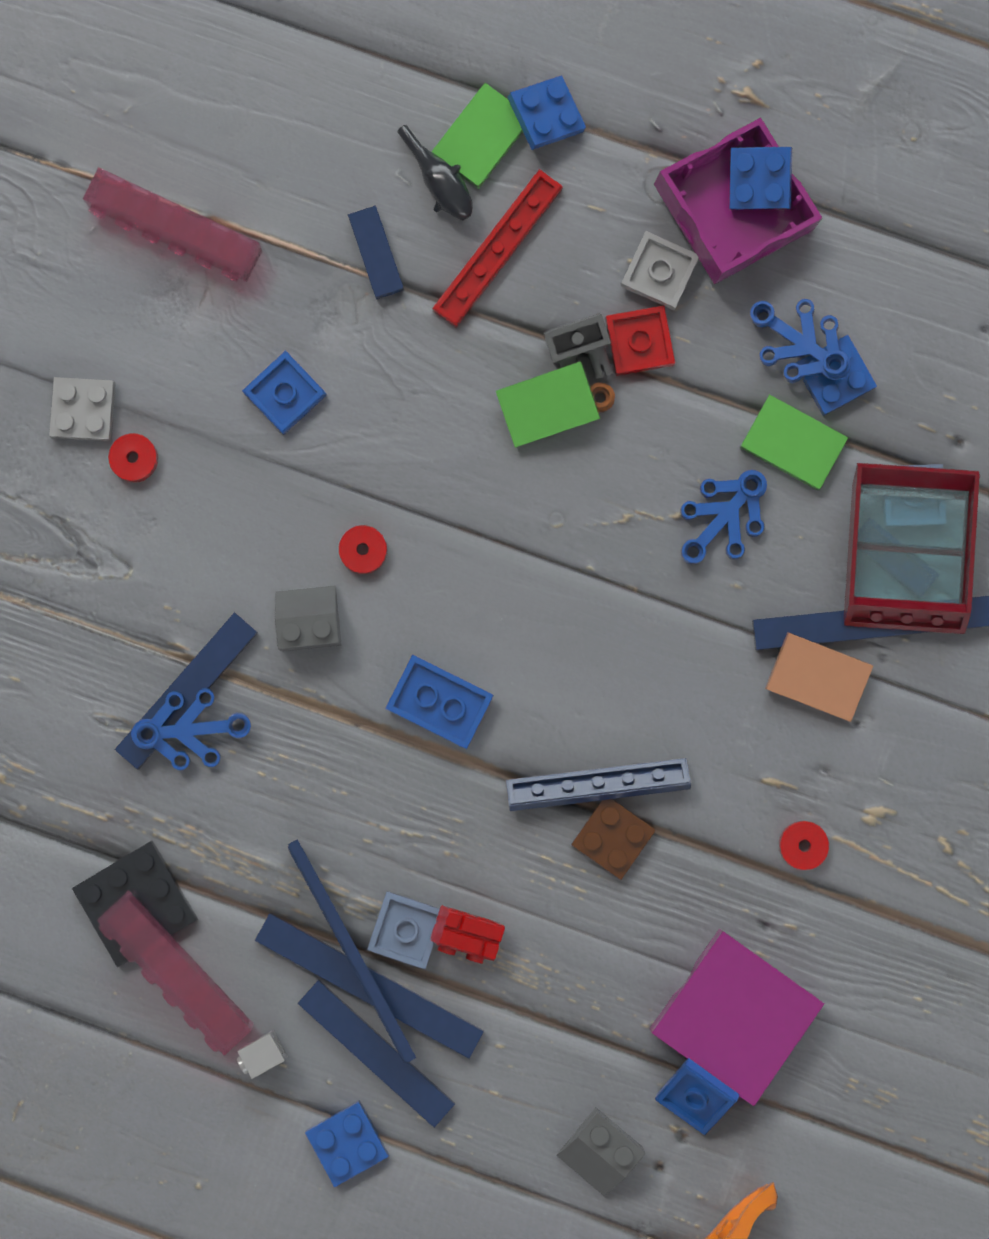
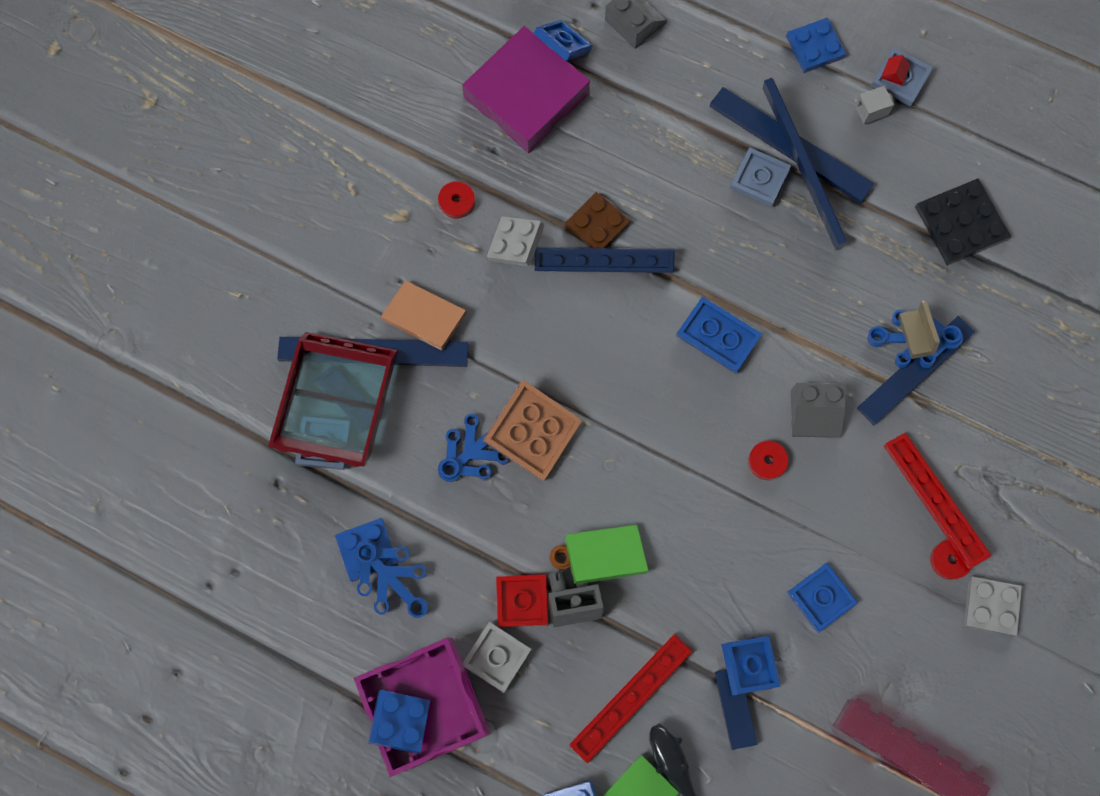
camera: 175 degrees left, 10 degrees down
clear pink brick [97,890,253,1056] -> none
dark blue tile [297,980,455,1128] -> none
red brick [430,905,505,964] -> none
bright green tile [740,394,848,491] -> none
none -> nougat plate [482,380,582,481]
none -> light grey plate [487,216,545,267]
none -> blue plate [721,636,781,696]
none -> sand blue plate [871,47,933,107]
none -> red slope [881,55,910,86]
none -> red tile [884,433,992,570]
none -> dark tan panel [899,301,940,359]

